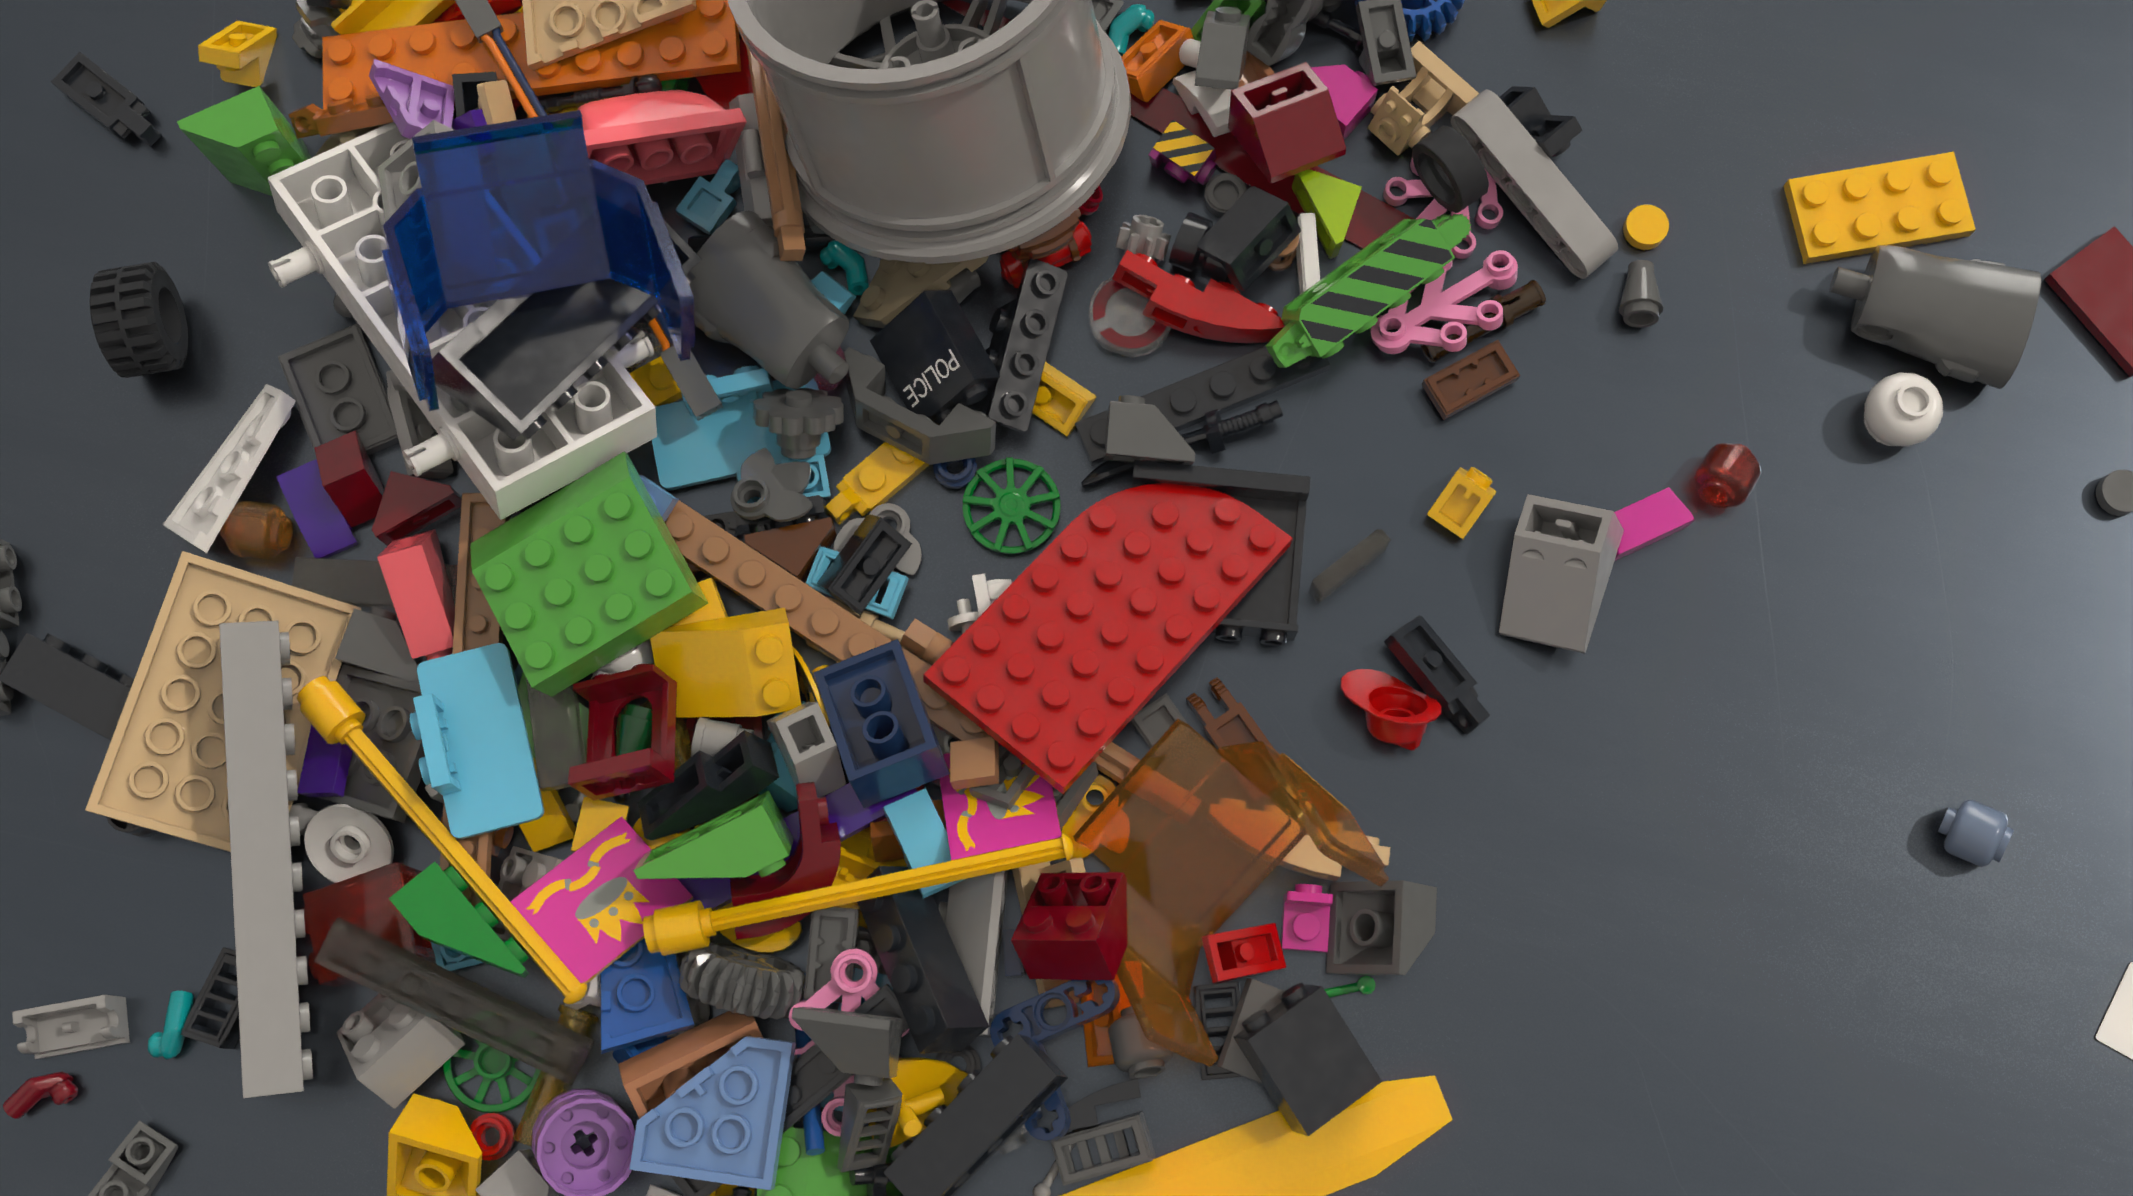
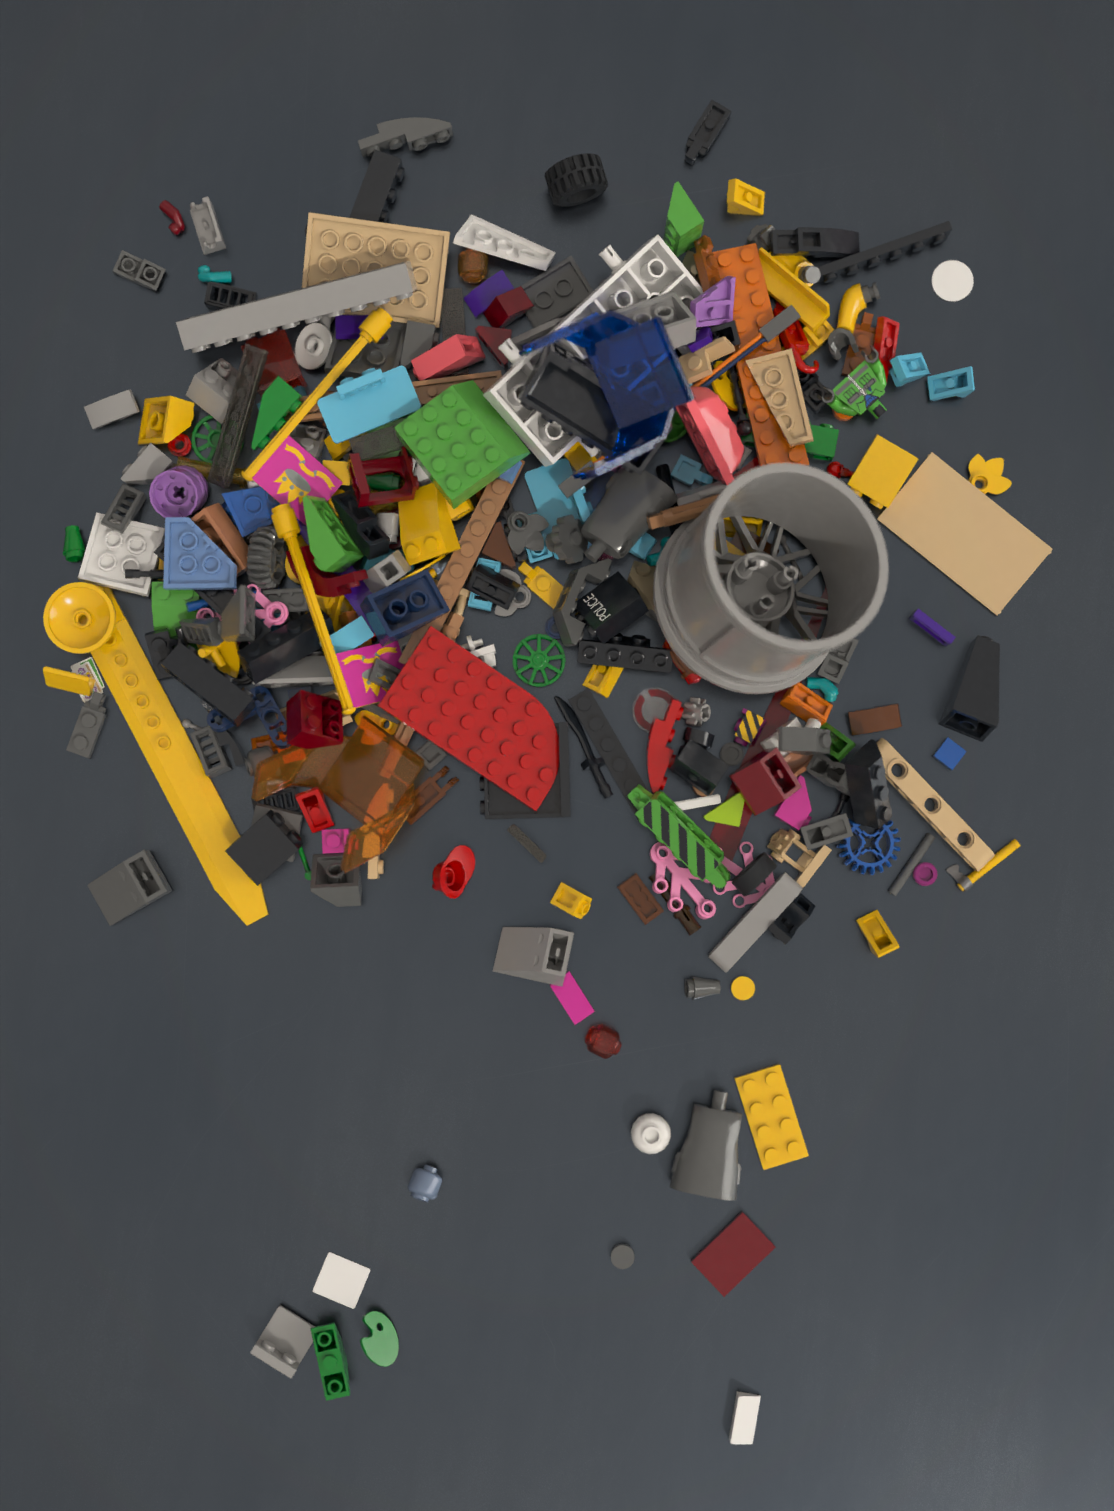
camera: 80 degrees right, 10 degrees up
medium nougat tile [950,737,999,790] -> none
dark grey slope [1104,395,1195,465] -> none
black hinge [1384,615,1490,735] -> none

